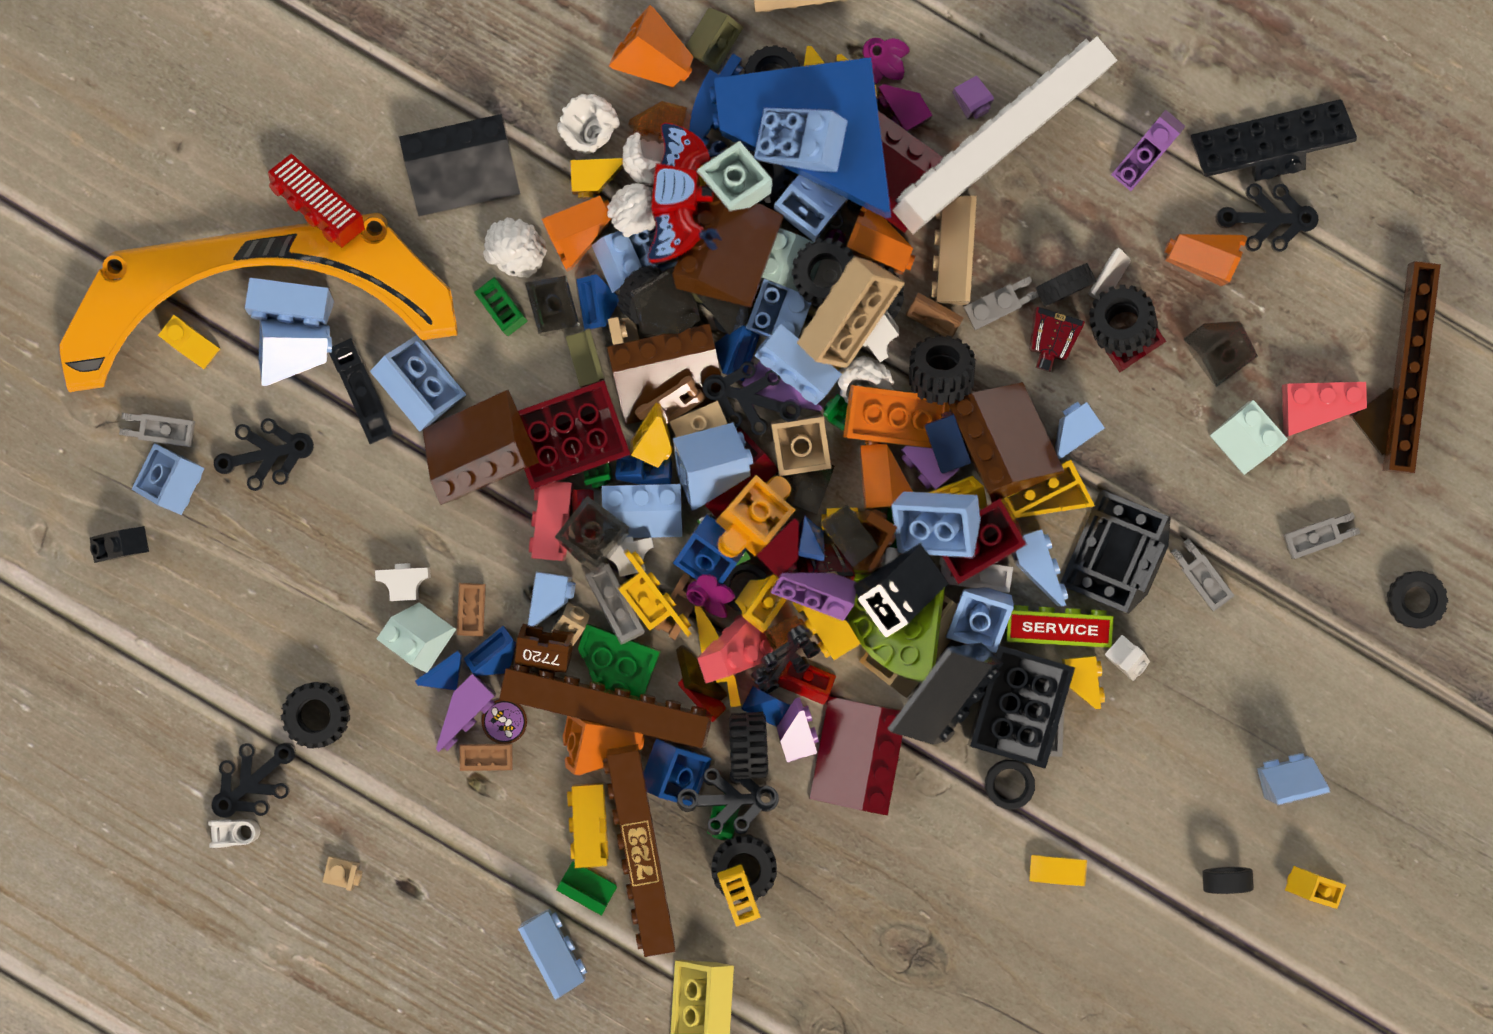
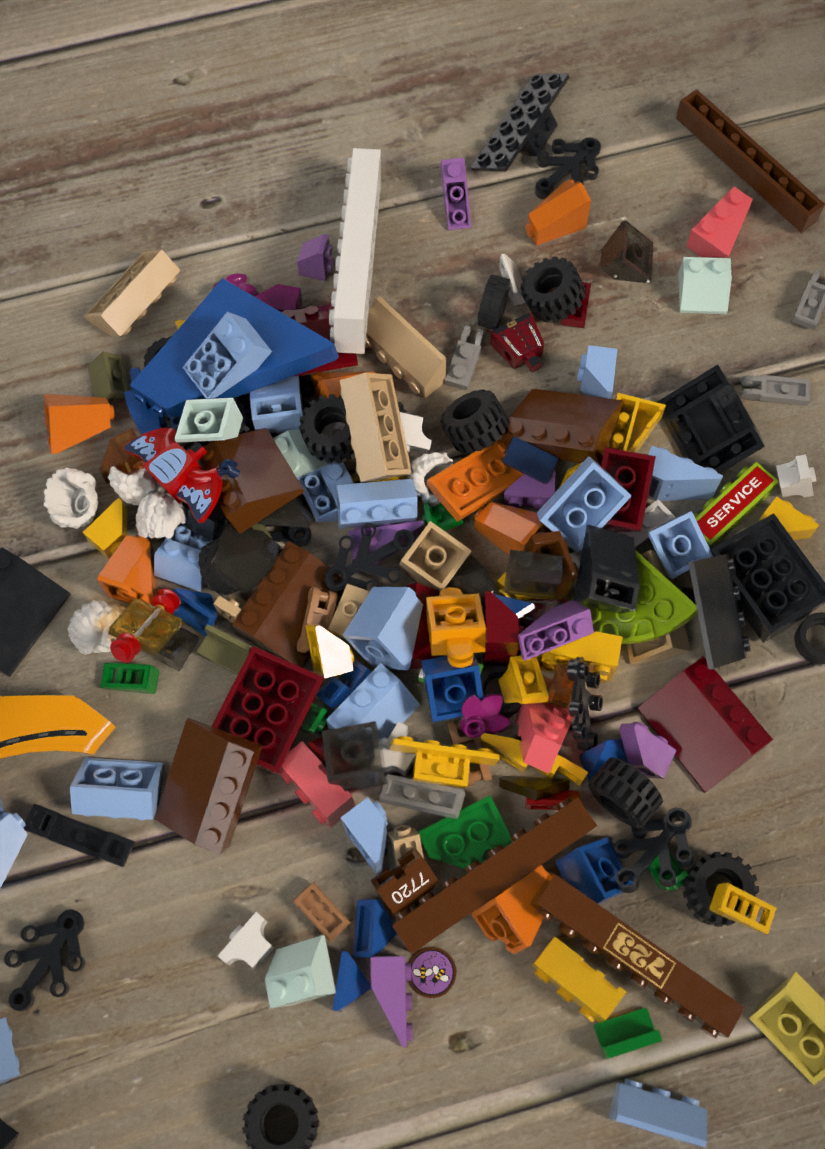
camera: 45 degrees left, 20 degrees down
medium nougat plate [460,744,513,771] -> none
blue slope [714,324,760,381] -> none
red slope [778,661,836,705] -> none
medium nougat plate [906,292,964,338] -> none
dark brown tile [1351,387,1393,455] -> none
none -> clear yellow plate [108,588,182,663]

